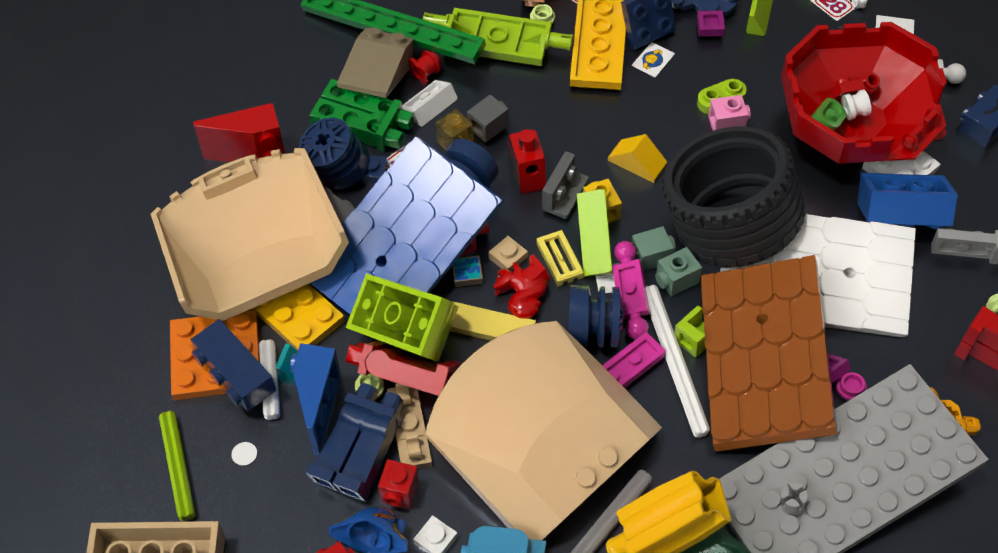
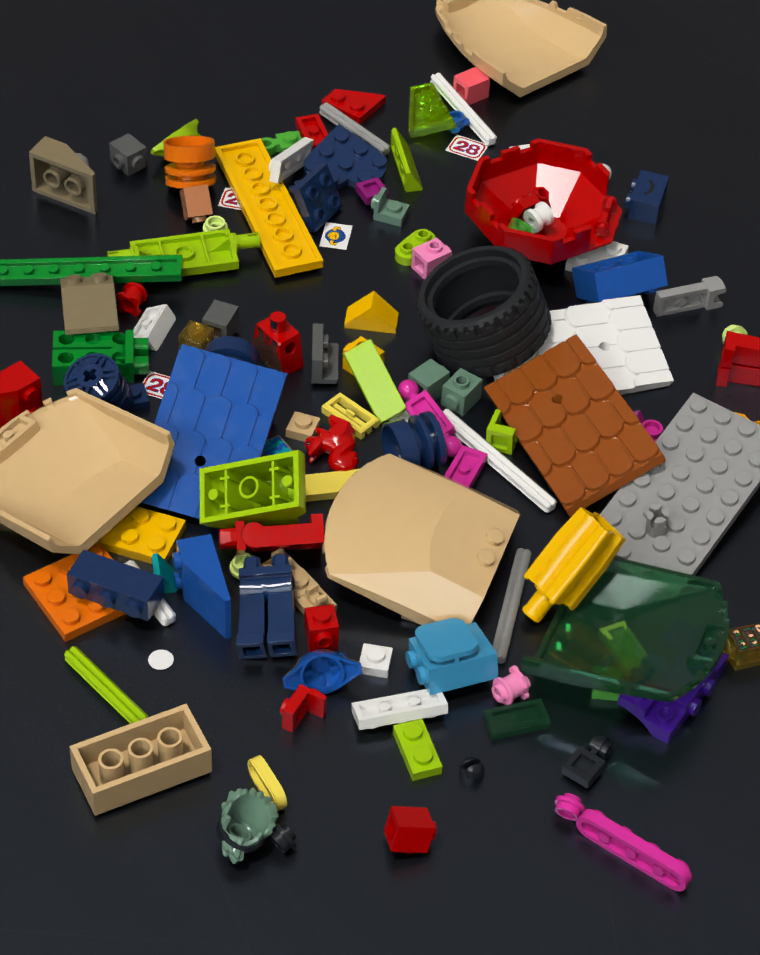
camera: 30 degrees left, 10 degrees down
none -> sand green bracket [371,187,410,227]

